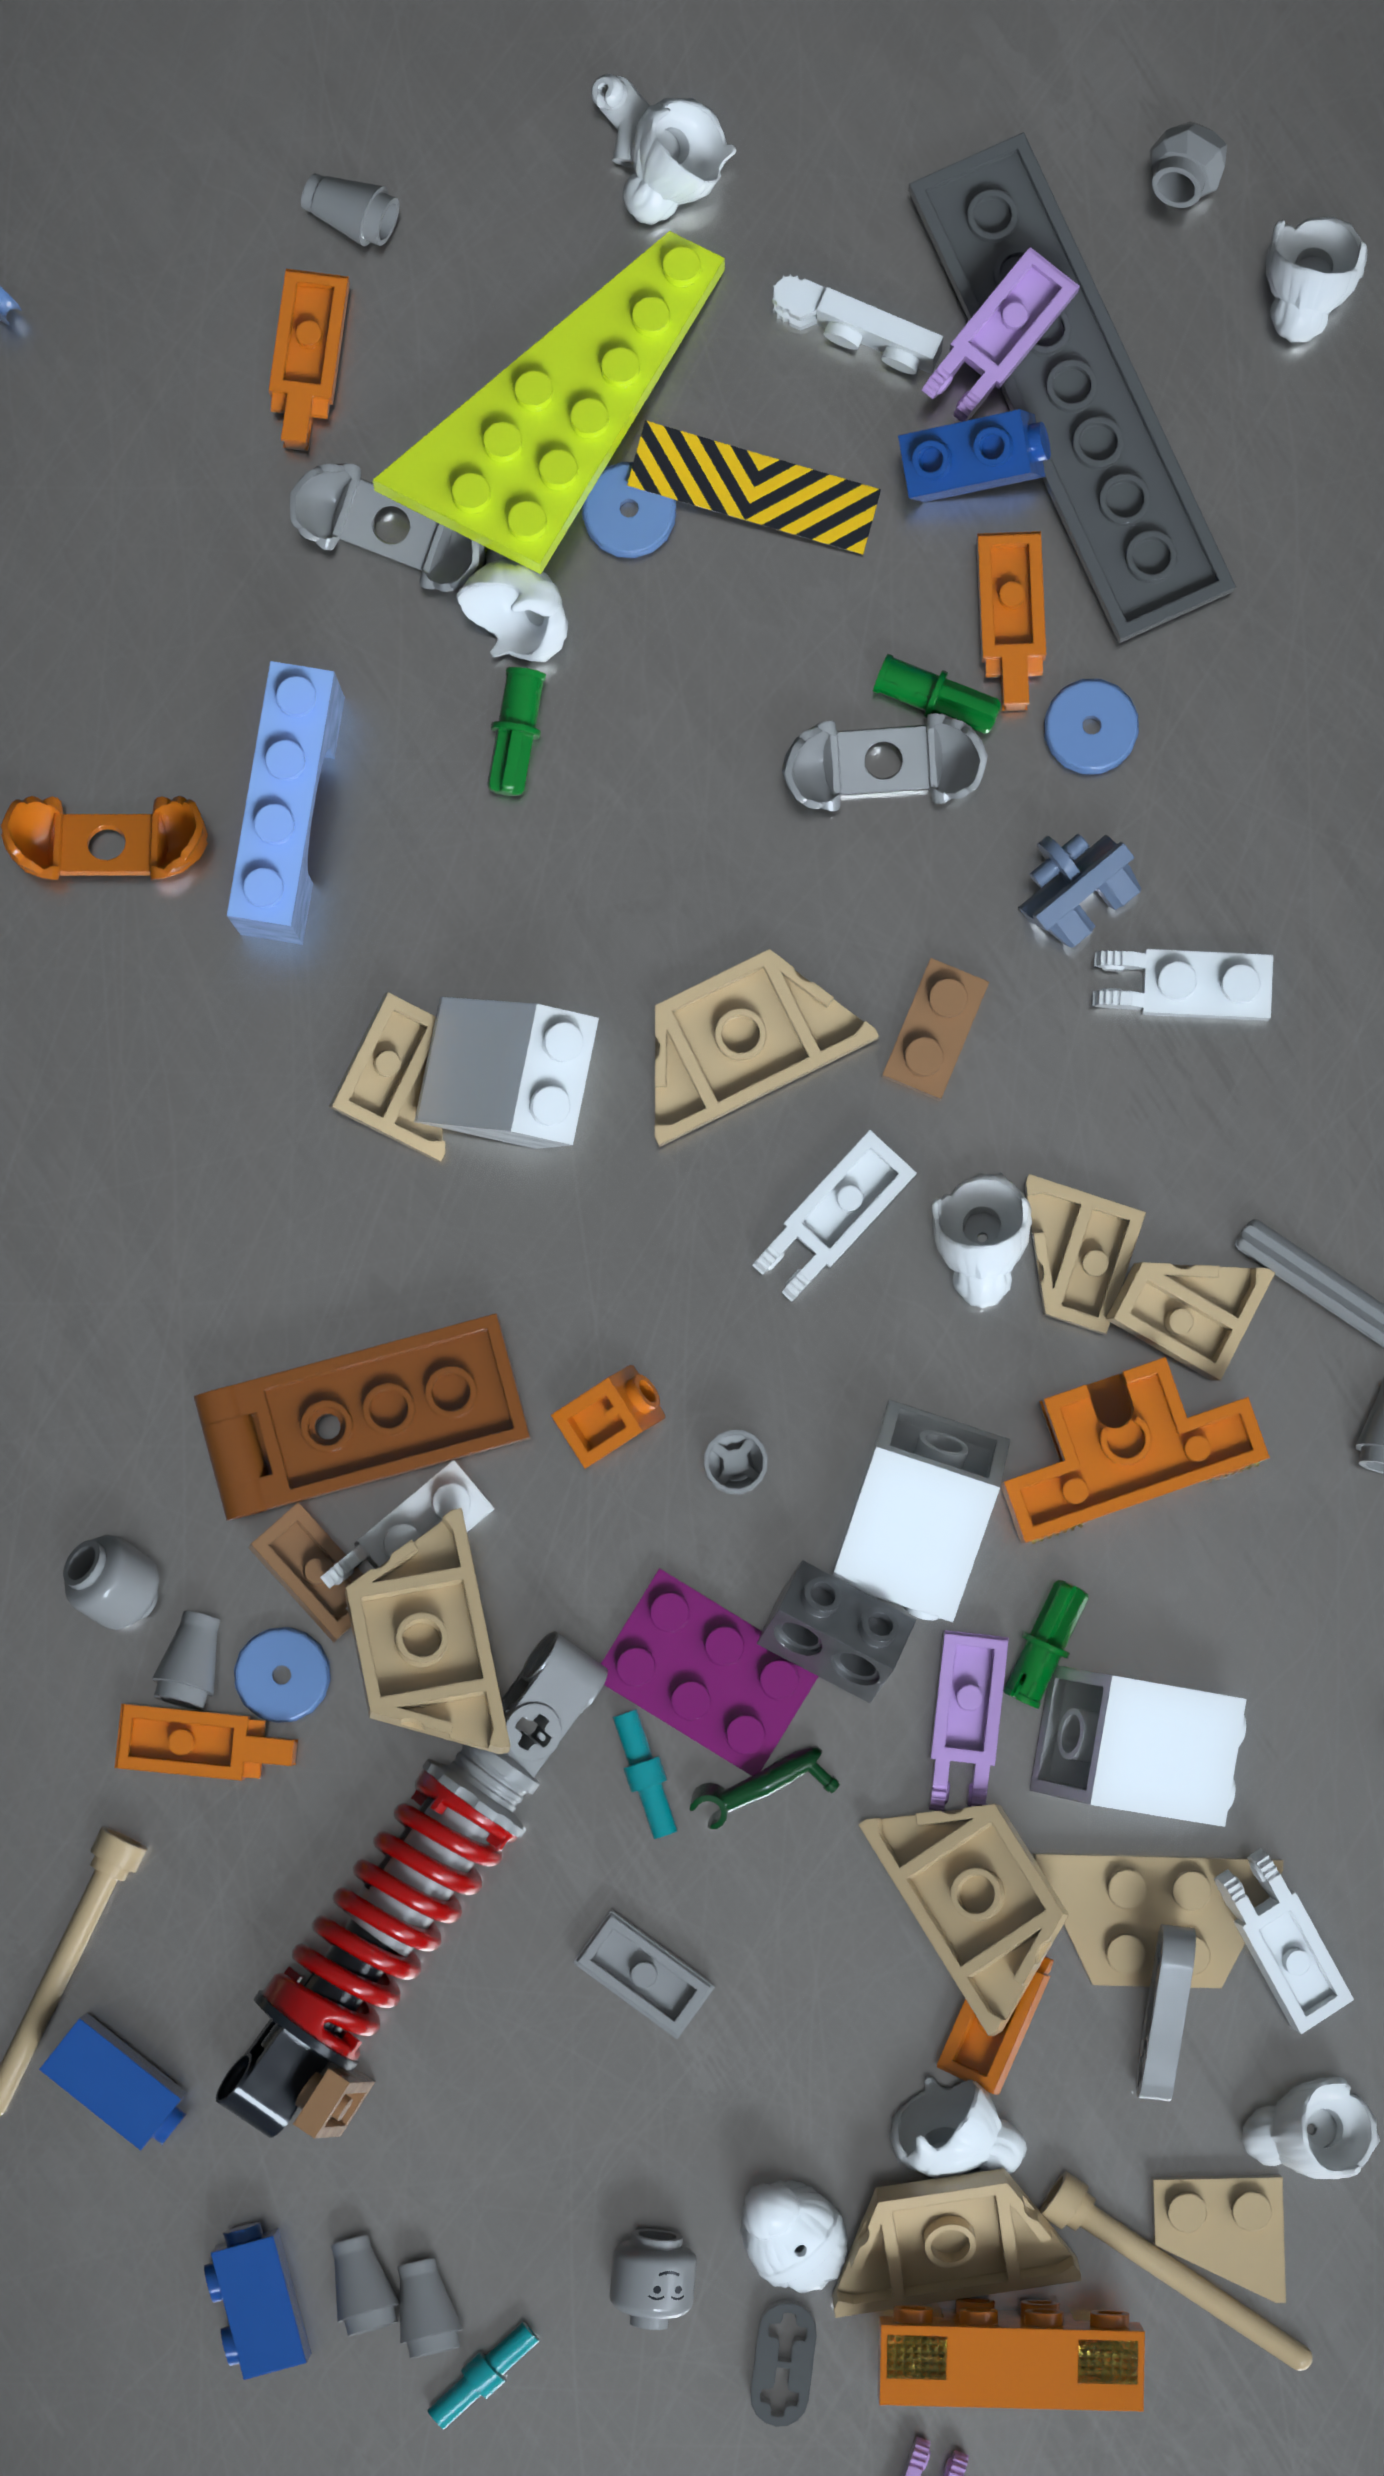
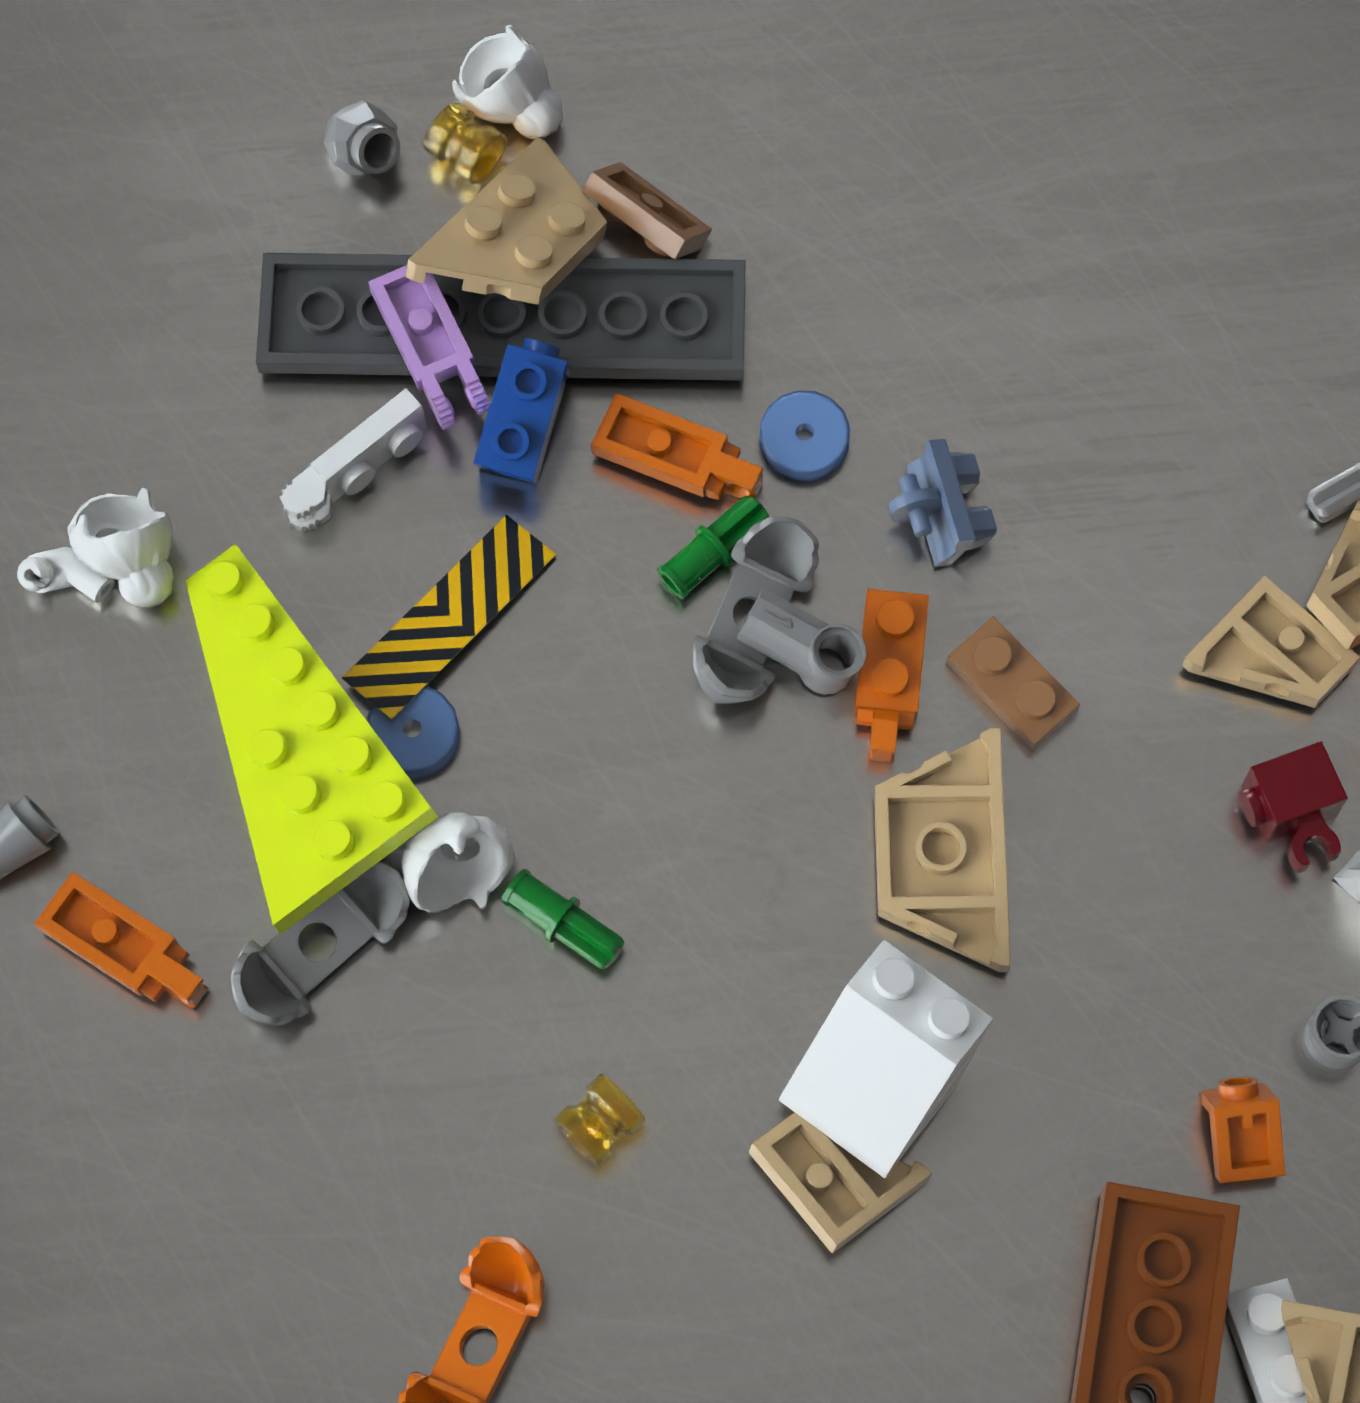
camera: 65 degrees left, 15 degrees down
light blue arch [227,661,345,945] -> none
white hinge [752,1130,917,1302] -> none
white piece [932,1172,1032,1309] -> none
white hinge [1092,949,1273,1021] -> none
none -> tan wing [406,137,607,305]
none -> clear yellow wheel [423,101,507,184]
none -> clear yellow wheel [553,1073,646,1167]
none -> medium nougat plate [582,162,712,260]
none -> light grey piece [735,588,867,695]
none -> orange hinge [854,589,929,763]
none -> dark red brick [1239,741,1348,873]

